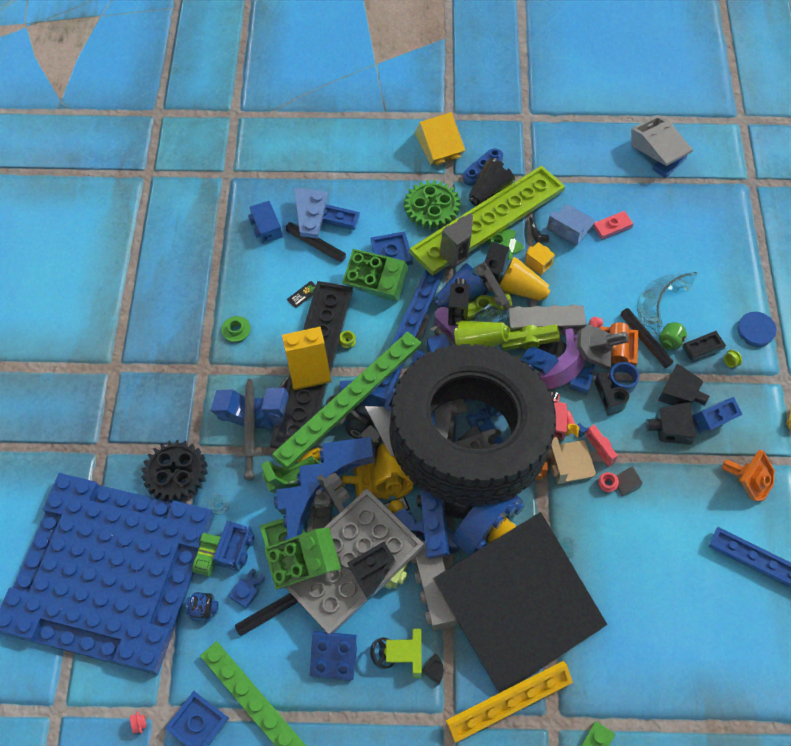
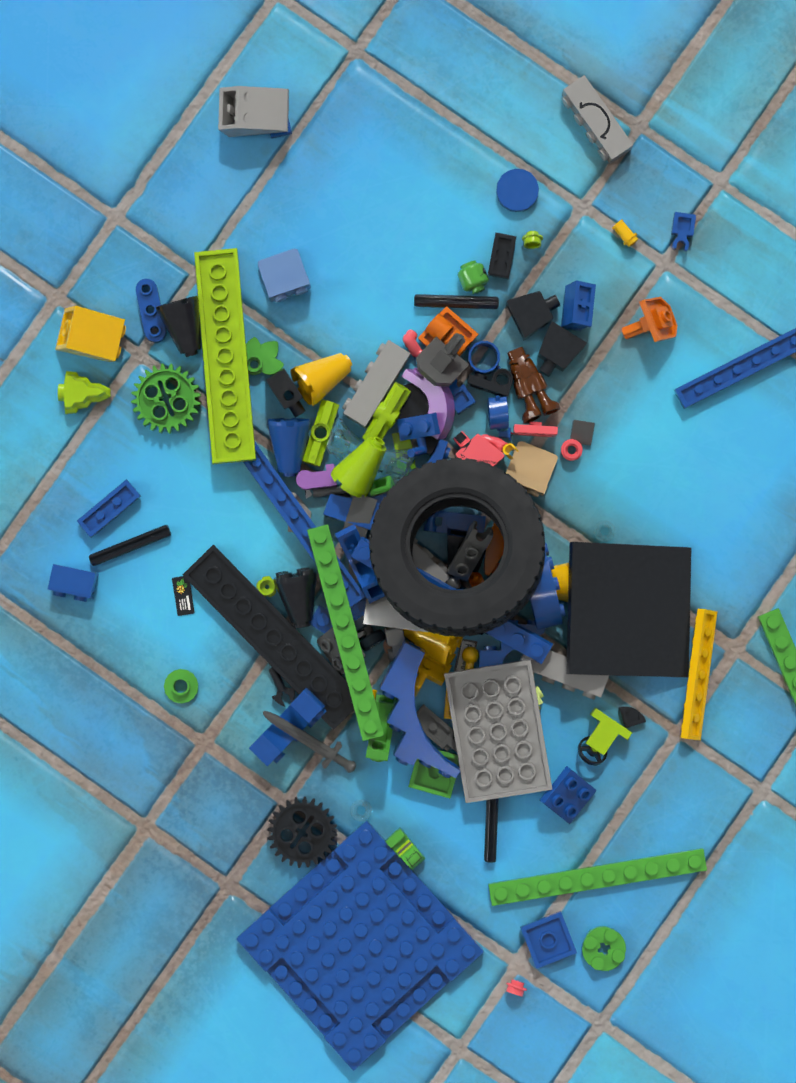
camera: 55 degrees left, 25 degrees up
head [186,592,219,621] -> none
blue hinge [213,520,255,572] -> none
blue plate [228,568,265,609] -> none
bright green slope [264,527,341,590] -> none
yellow slope [282,327,332,391] -> none
medium blue wing [294,187,329,239] -> none
dark grey hips [314,472,350,513] -> none
bright green slope [342,249,408,302] -> none
black wing [347,541,396,600] -> none
blue plate [370,231,413,265] -> none
dark grey slope [440,213,473,267] -> none
black torso [448,278,470,326] -> none
dark grey hinge [475,262,511,311] -> none
yellow brick [525,242,555,276] -> none
black bar [529,216,549,243] -> none
coral plate [593,211,633,239] -> none
clear light blue windscreen [636,272,697,336] -> none
none -> lime rock [58,371,111,414]
none -> black cone [274,567,317,628]
none -> blue piece [488,395,509,431]
none -> reddish brown piece [507,347,561,424]

